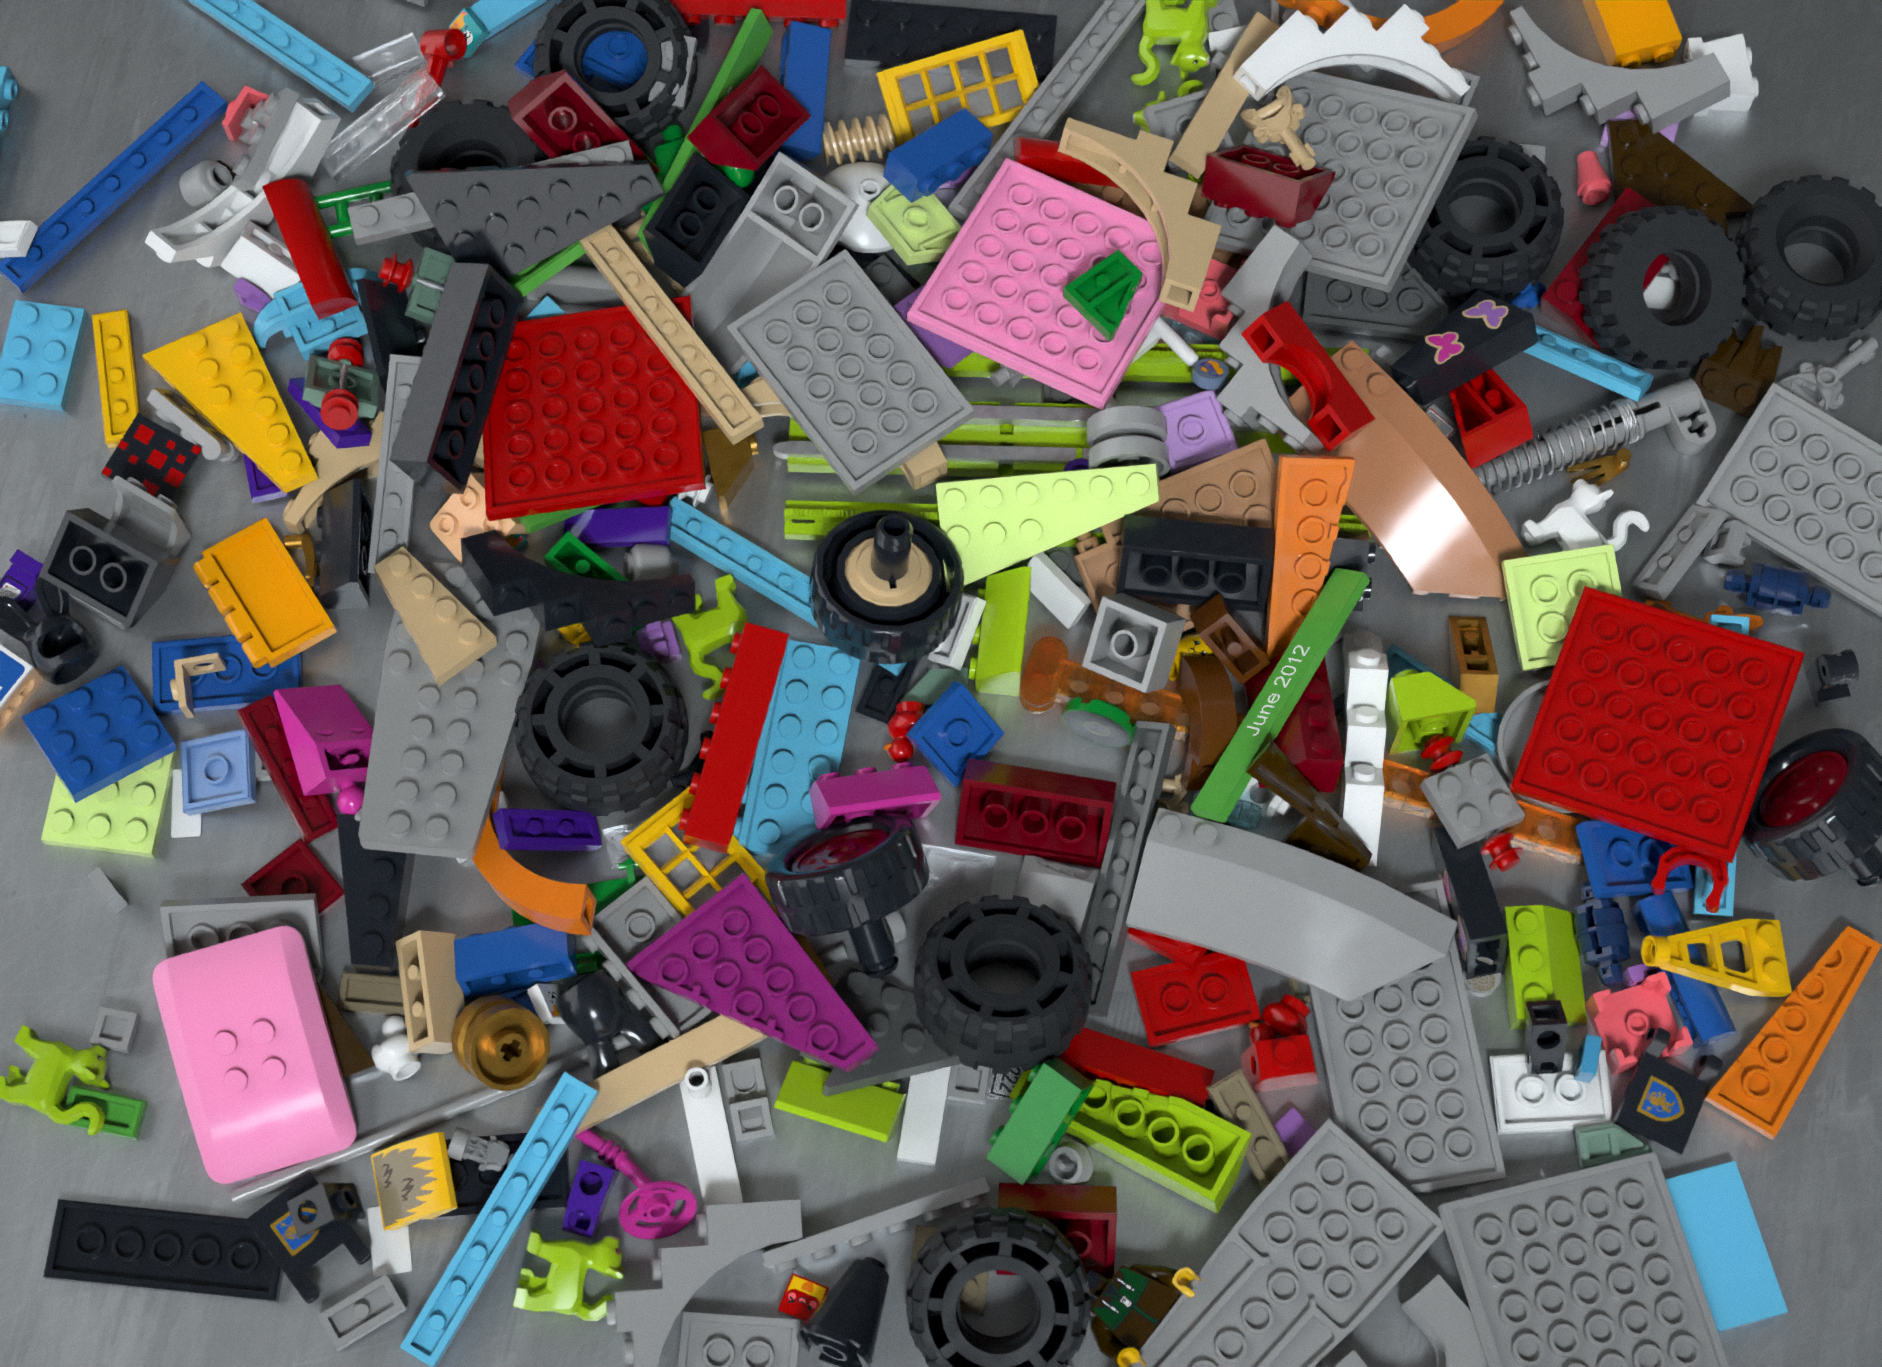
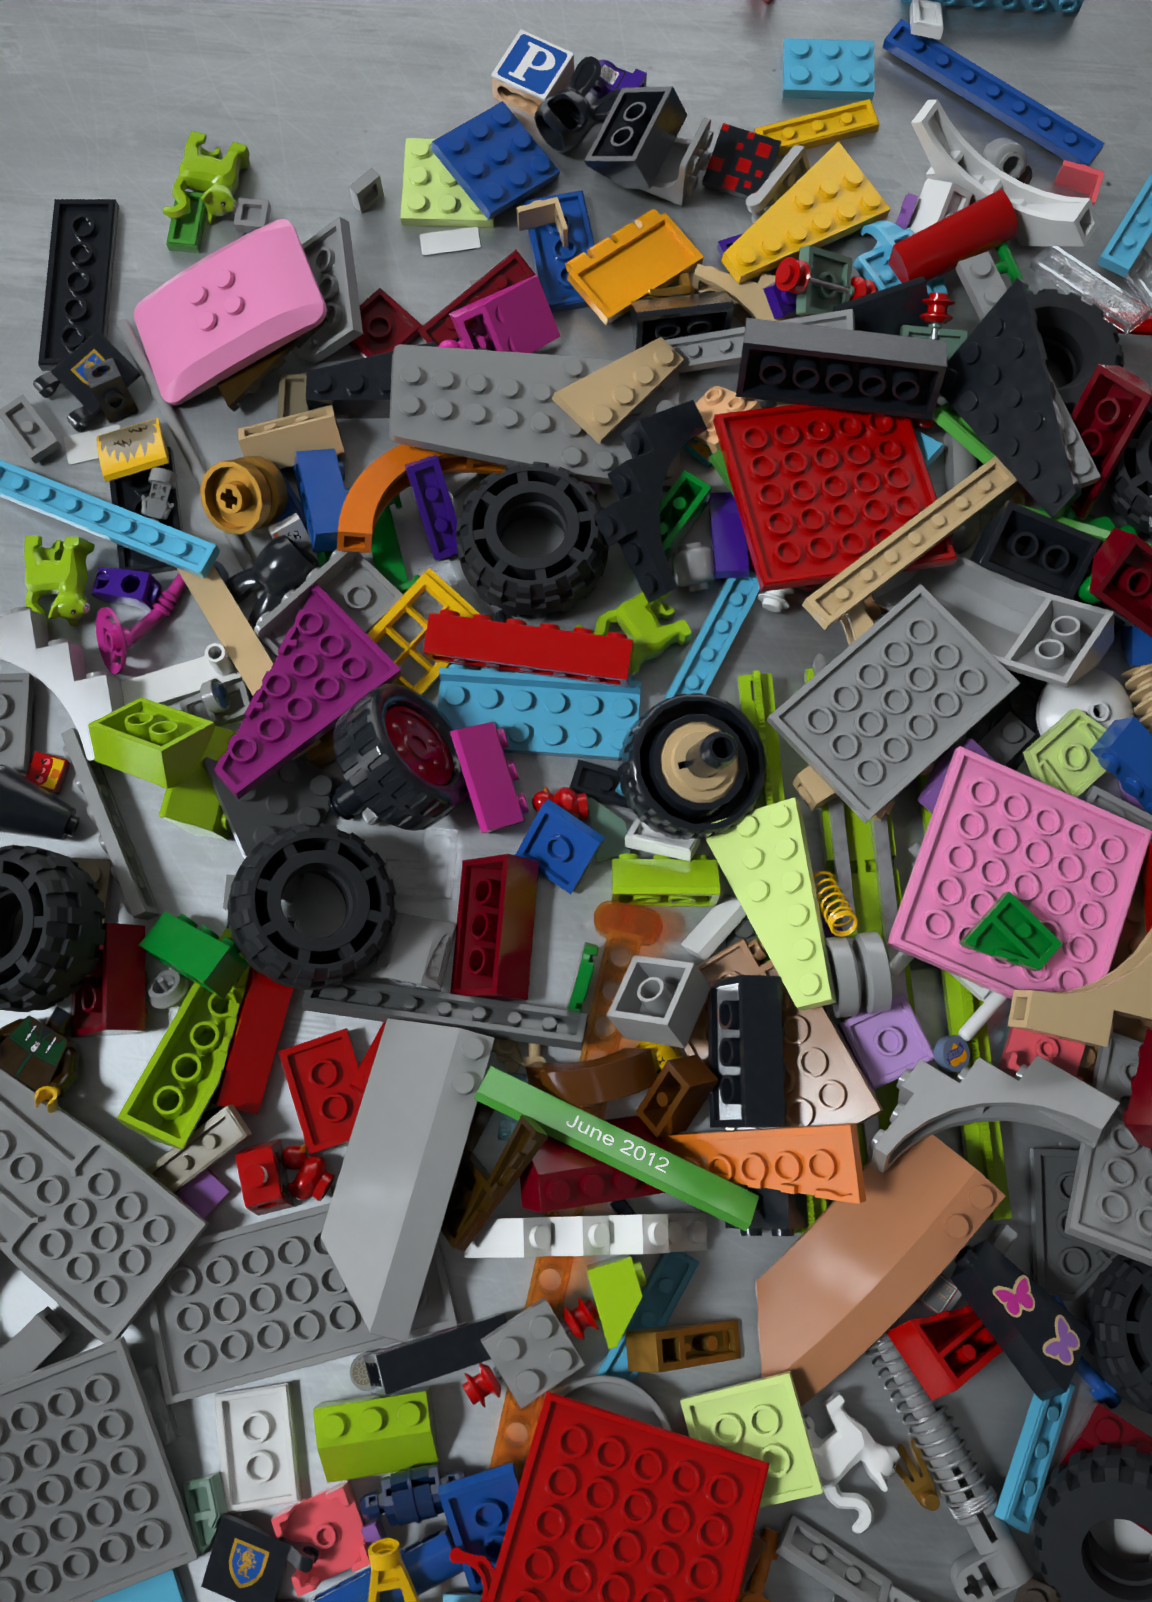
camera: 85 degrees right, 5 degrees up
medium blue tile [181,729,257,816] -> none
light grey plate [231,87,300,192] -> none
white animal [371,1016,421,1081] -> none
medium lavender tile [636,621,682,664] -> none
pearl gold slope [702,428,759,511] -> none
white tile [897,1066,951,1166] -> none
red arch [1241,300,1376,452] -> none
black leg [1525,1000,1568,1075] -> none
dark azure tile [1574,1034,1602,1083] -> none
none -> lime slope [88,697,215,789]
none -> light grey tile [200,678,230,714]
none -> yellow piece [813,871,858,937]

